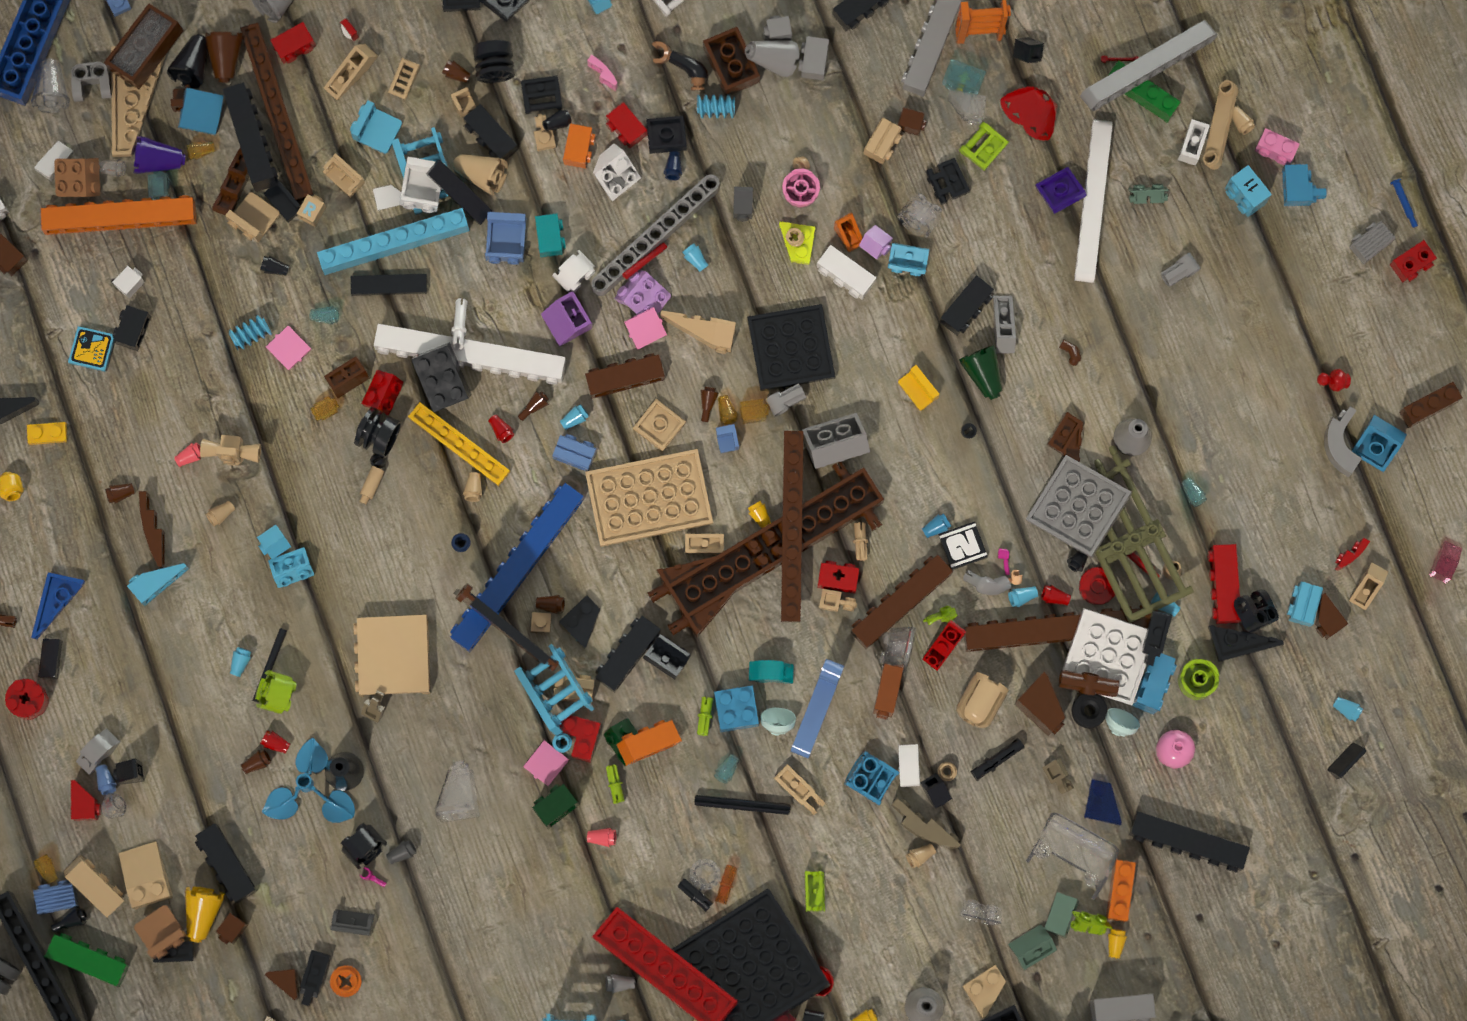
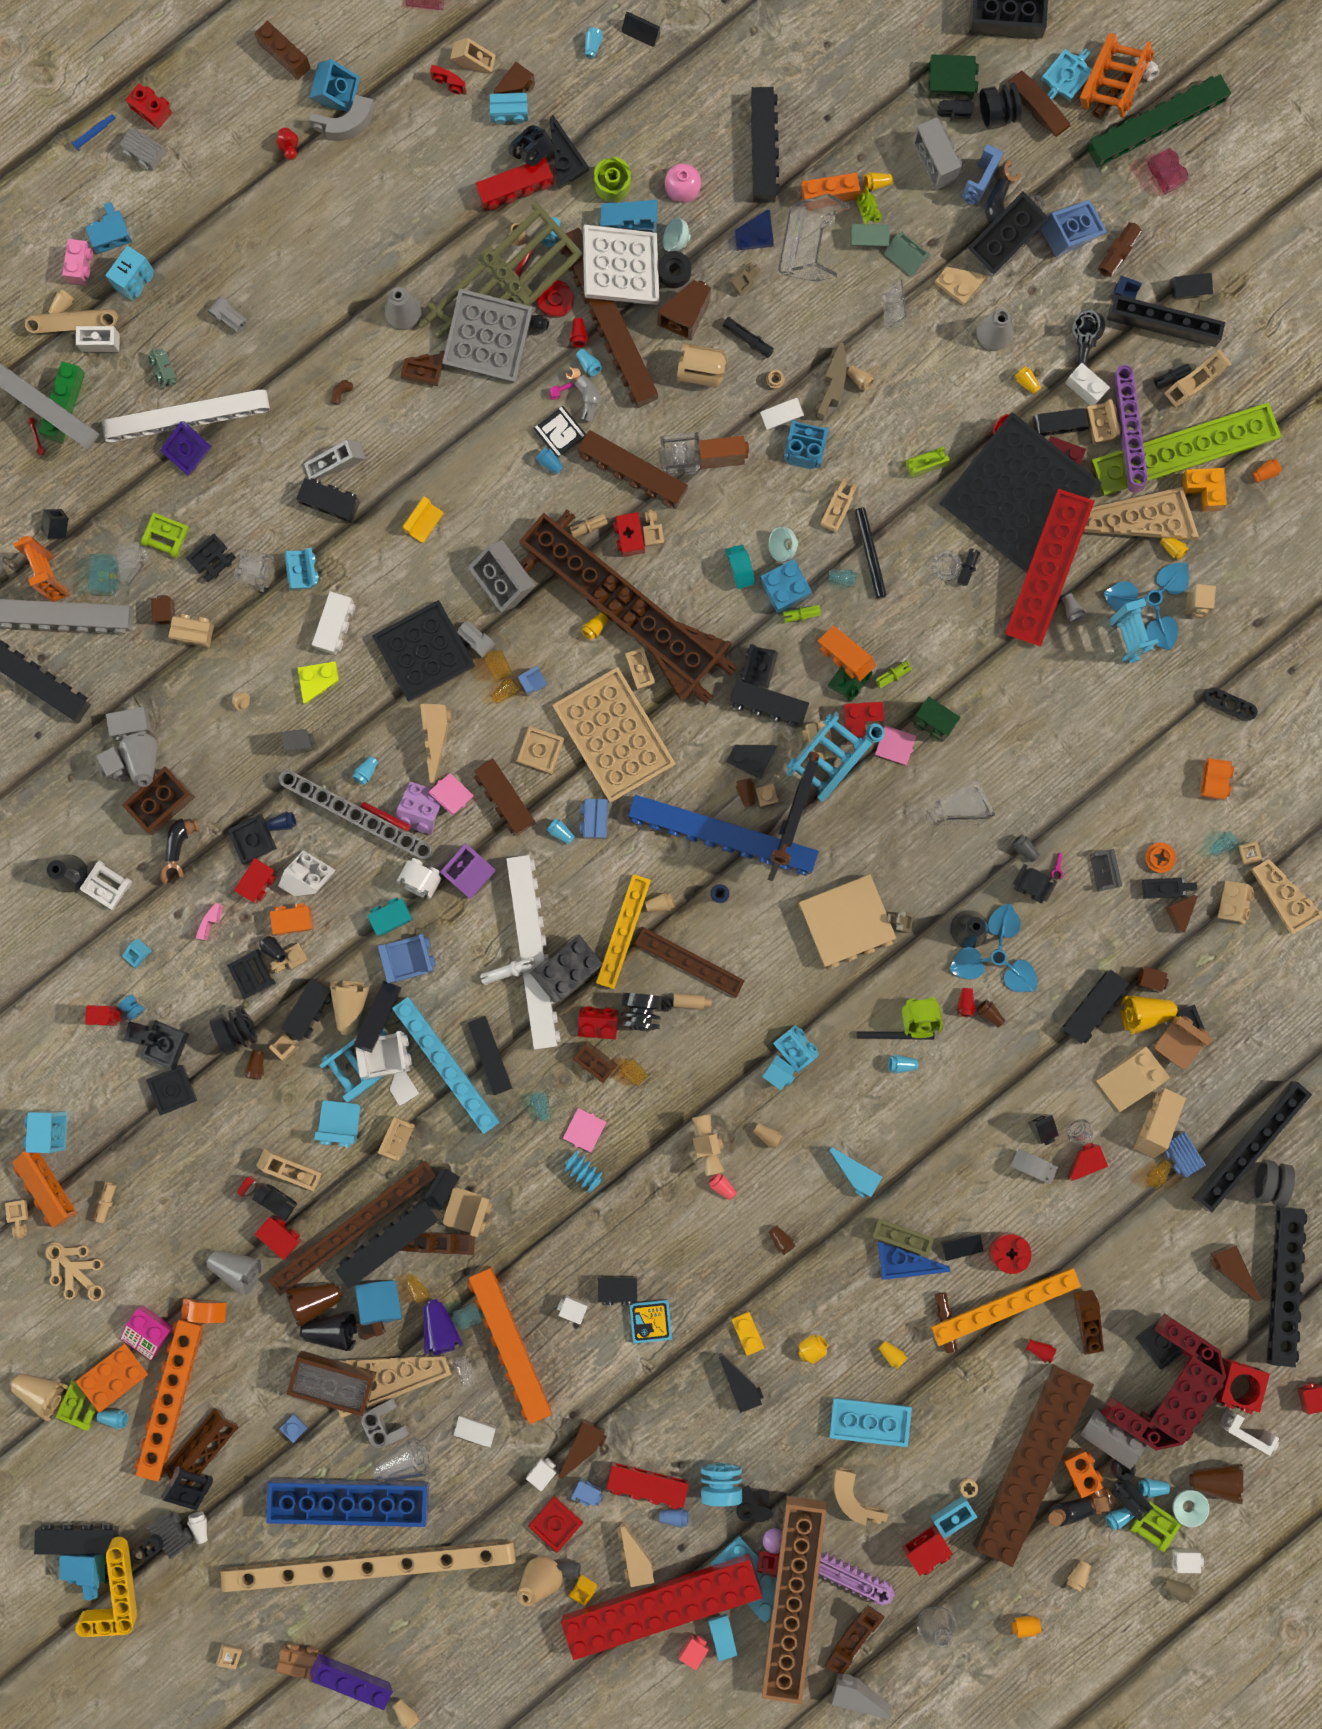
camera: 110 degrees left, 5 degrees up
green brick [45,933,130,987] -> none
black cone [51,907,88,932] -> none
medium nougat bracket [54,158,101,197] -> none
medium blue cone [95,765,117,795] -> none
reddish brown slope [139,491,165,569] -> none
black cone [260,255,289,276] -> none
tan brick [297,194,326,227] -> none
tan slope [388,58,421,100] -> none
red cone [488,414,514,443] -> none
reddish brown cone [518,391,549,421] -> none
coral cone [587,828,617,847] -> none
medium azure piece [697,94,735,119] -> none
reddish brown cone [700,387,719,422] -> none
clear orange axle [715,865,737,905] -> none
reddish brown plate [781,431,803,623] -> none
bright pink cylinder [782,168,820,208] -> none
tan bush [786,228,804,247] -> none
medium blue beam [790,659,844,758] -> none
orange slope [834,213,863,252] -> none
lavender brick [859,225,893,259] -> none
black brick [920,773,952,809] -> none
red slope [922,620,966,671] -> none
lime plate [923,606,958,625] -> none
dark green cone [959,345,1003,400] -> none
black hinge [961,423,977,439] -> none
red piece [1000,87,1057,141] -> none
reddish brown piece [1058,670,1119,697] -> none
black hinge [1142,610,1172,666] -> none
clear light blue cone [1181,478,1207,507] -> none
none -> black piece [252,1184,298,1222]
none -> reddish brown tile [634,927,745,997]
none -> olive container [871,1218,934,1257]

